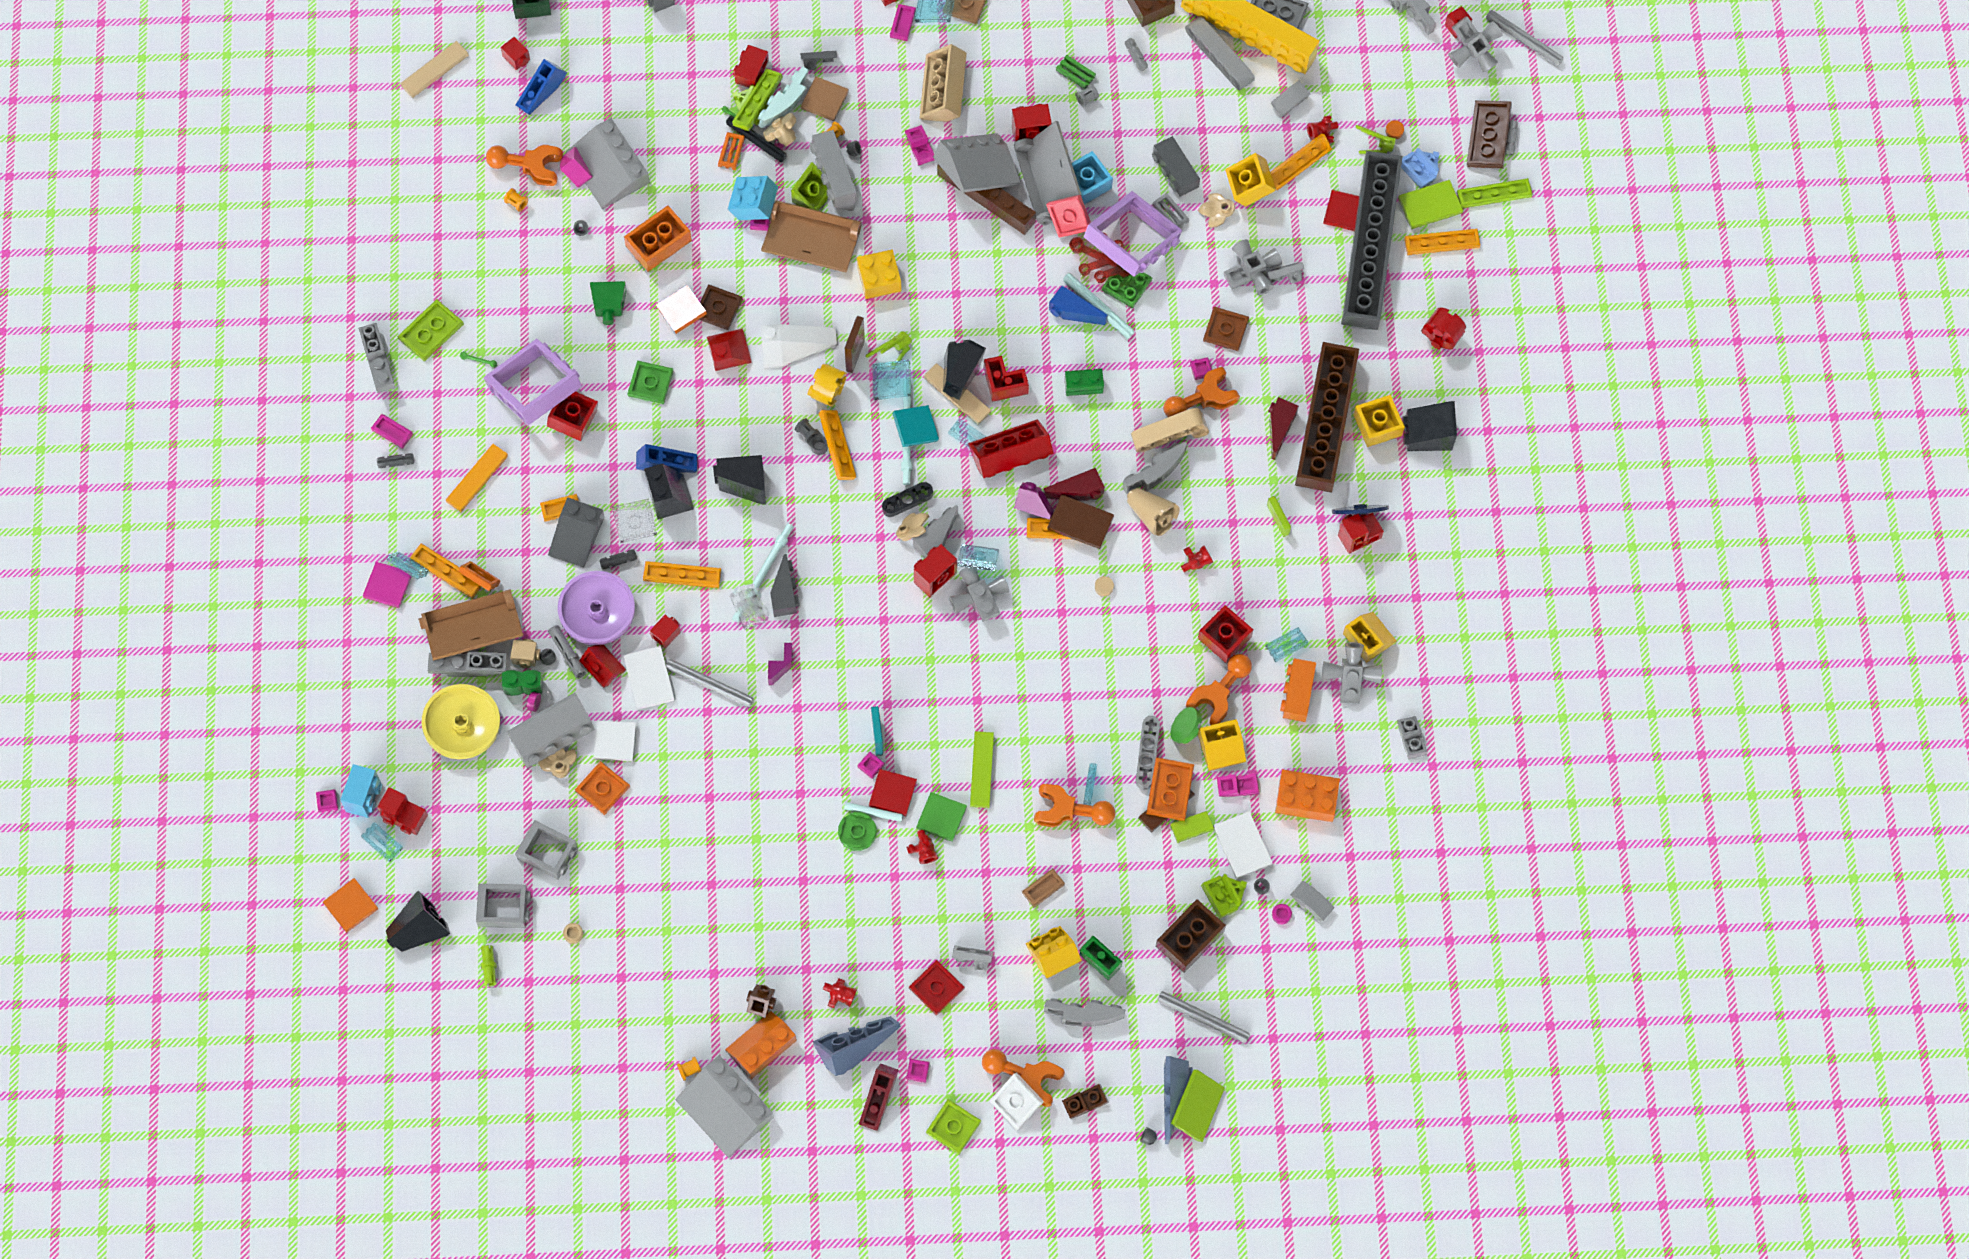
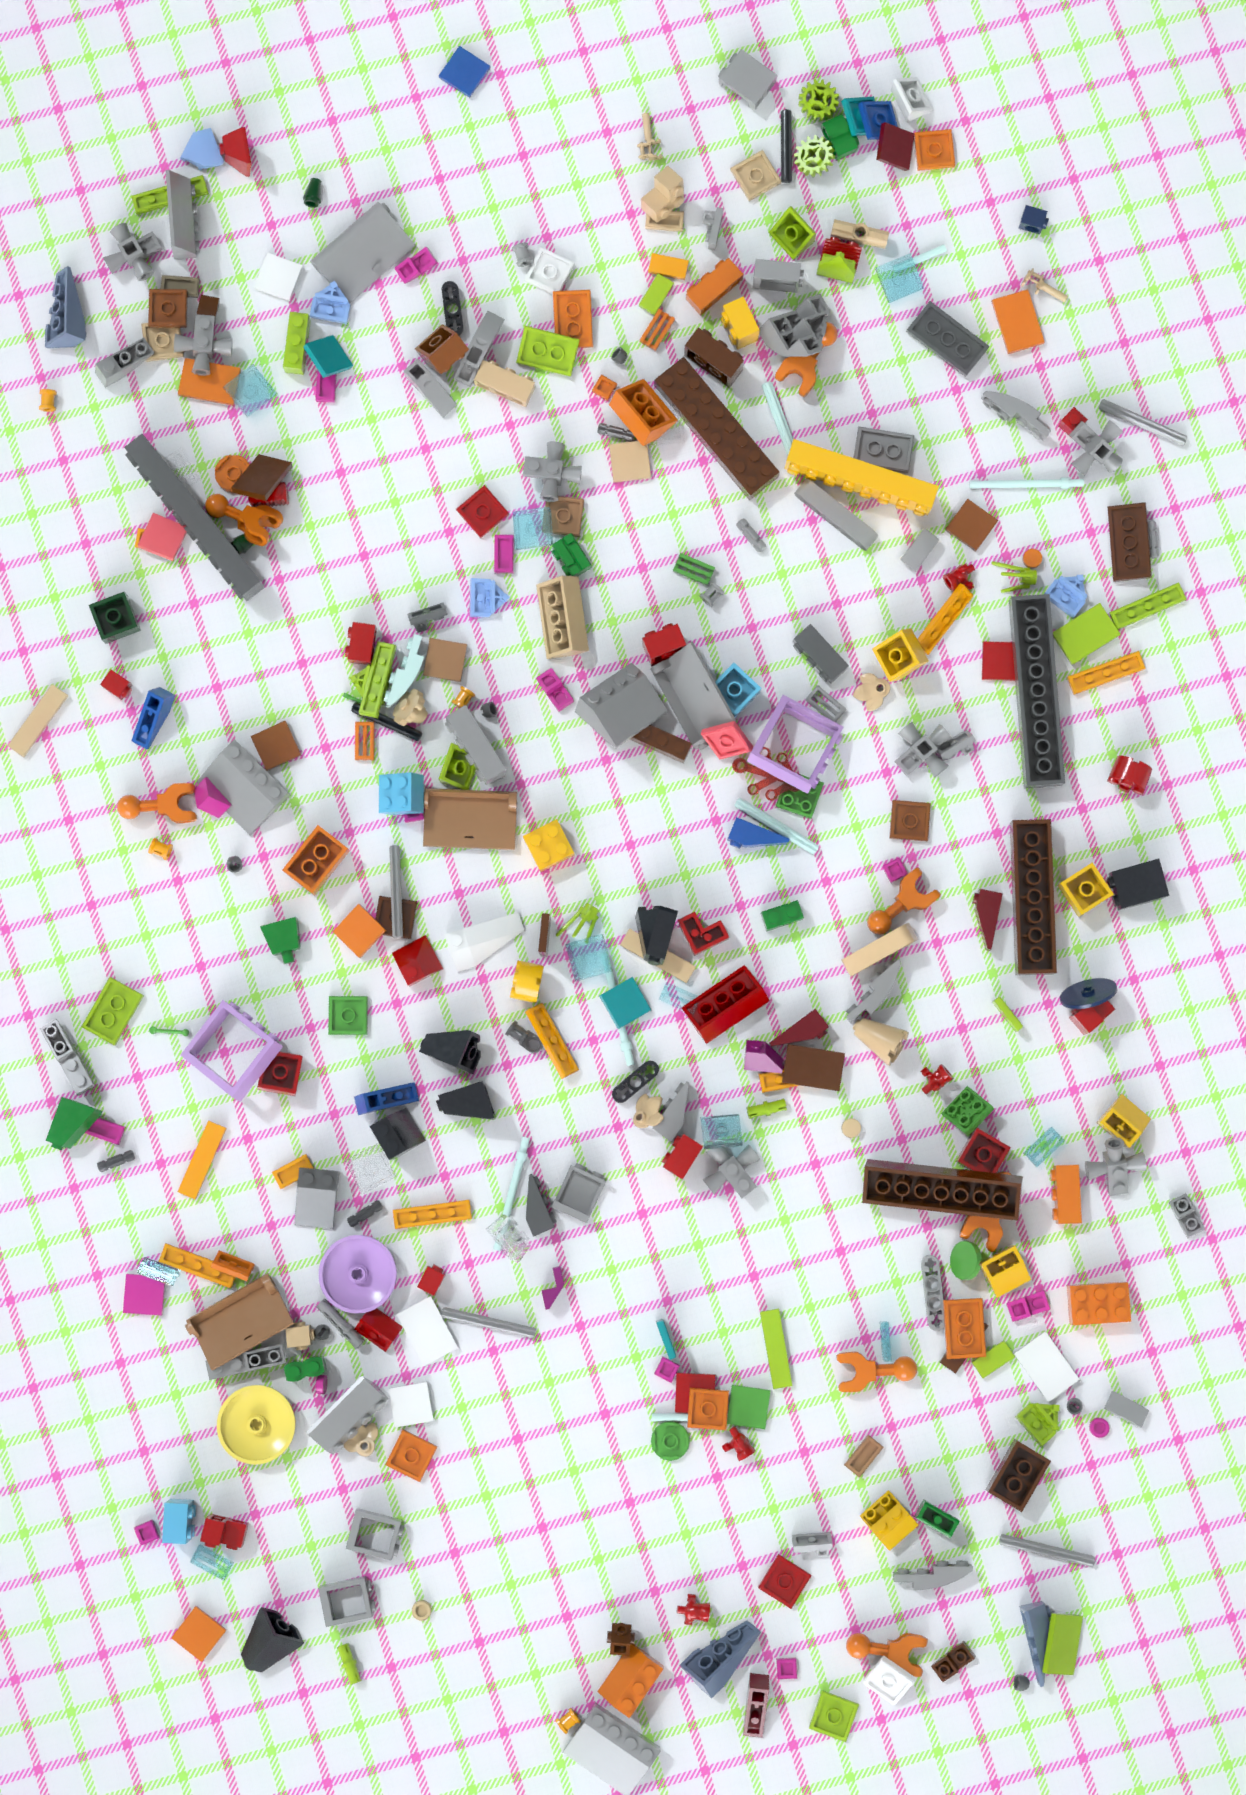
camera: 10 degrees left, 15 degrees up
none -> green slope [45,1097,103,1150]
none -> dark orange tile [251,721,302,771]
none -> light grey axle [389,845,403,939]
none -> black slope [419,1030,481,1074]
none -> light blue slope [470,578,510,617]
none -> green brick [551,533,592,577]
none -> light grey panel [552,1163,606,1223]
none -> orange tile [687,1388,729,1430]
none -> lime pin [746,1098,787,1119]
none -> reddish brown brick [862,1159,1023,1221]
none -> bright green tile [941,1086,994,1137]
none -> dark orange tile [945,499,998,552]
none -> light aqua bar [969,477,1084,489]

